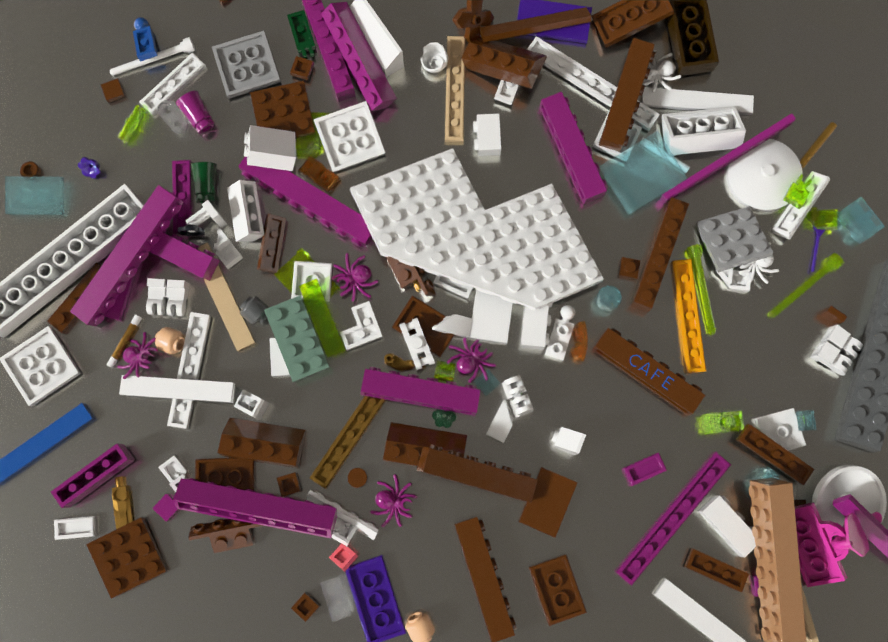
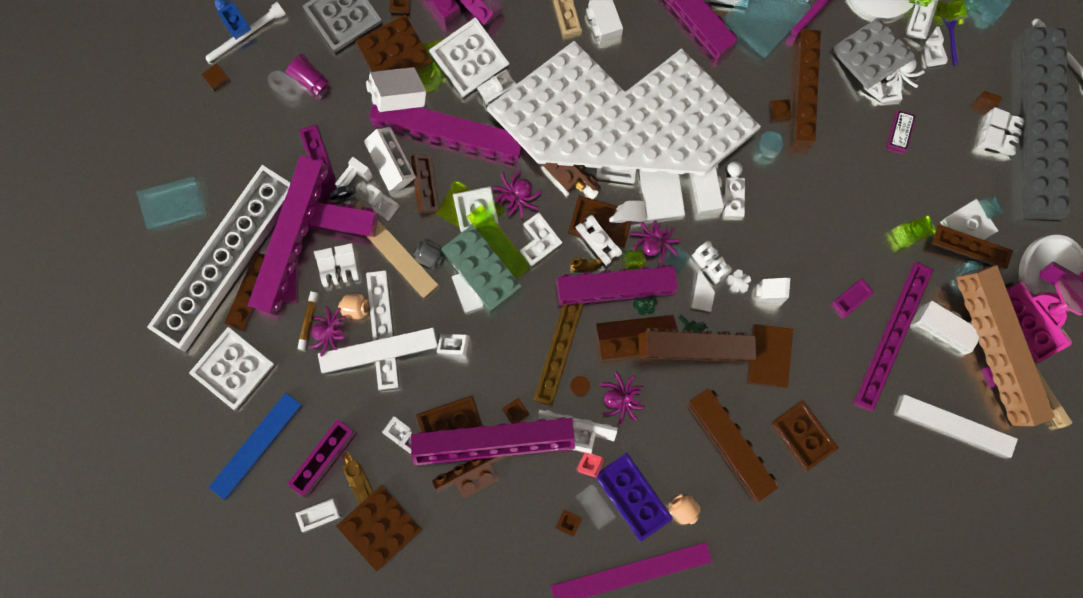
camera: 20 degrees left, 0 degrees up
reddish brown tile [20,161,41,181] -> none
dark purple plant [78,157,101,178] -> none
clear neon green pin [117,105,146,143] -> none
white tile [139,52,206,116] -> none
magenta tile [152,493,179,522] -> none
dark green plant [191,162,217,203] -> none
reddish brown slope [217,418,306,469] -> none
clear orange slope [298,156,341,194] -> none
clear orange slope [571,321,588,364] -> none
reddish brown brick [593,328,705,416] -> none
light orange tile [671,259,706,374] -> none
reddish brown plate [684,548,749,593] -> none
clear neon green piece [687,244,716,335] -> none
clear neon green piece [769,253,844,318] -> none
none -> white hips [477,70,516,104]
none -> clear green piece [678,314,708,333]
none -> white plant [727,269,751,293]
none -> tile [887,110,917,152]
none -> white slope [923,26,948,67]

